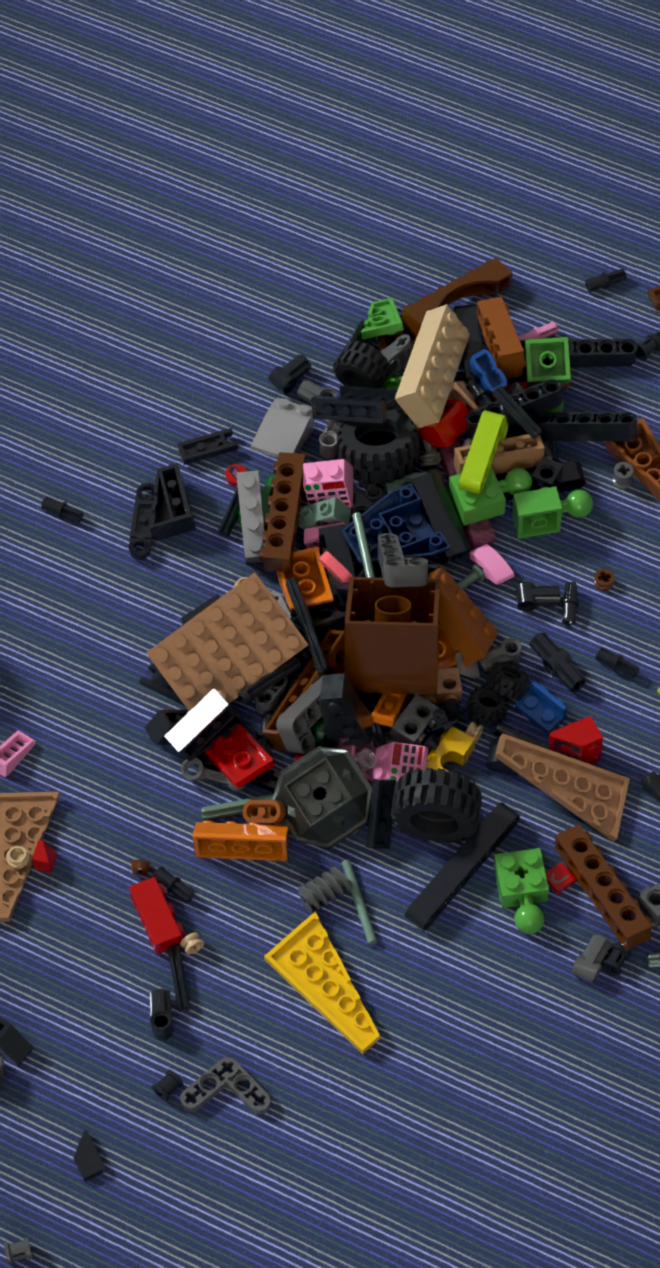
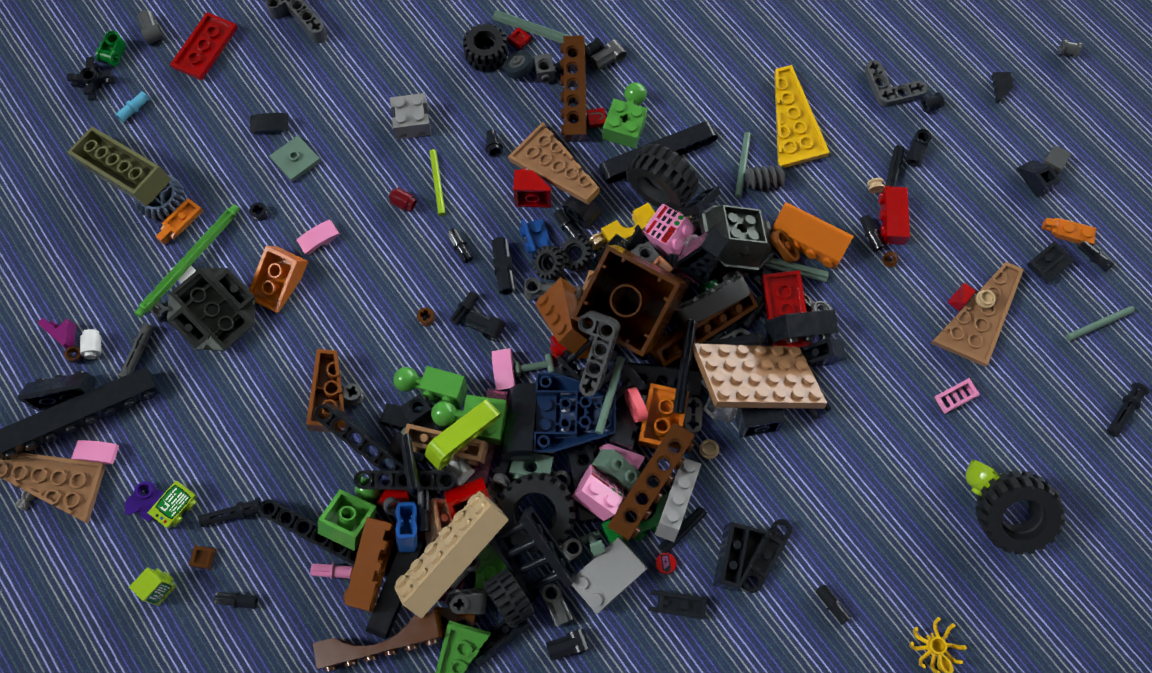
camera: 155 degrees left, 10 degrees up
none -> sand green piece [579,530,606,557]

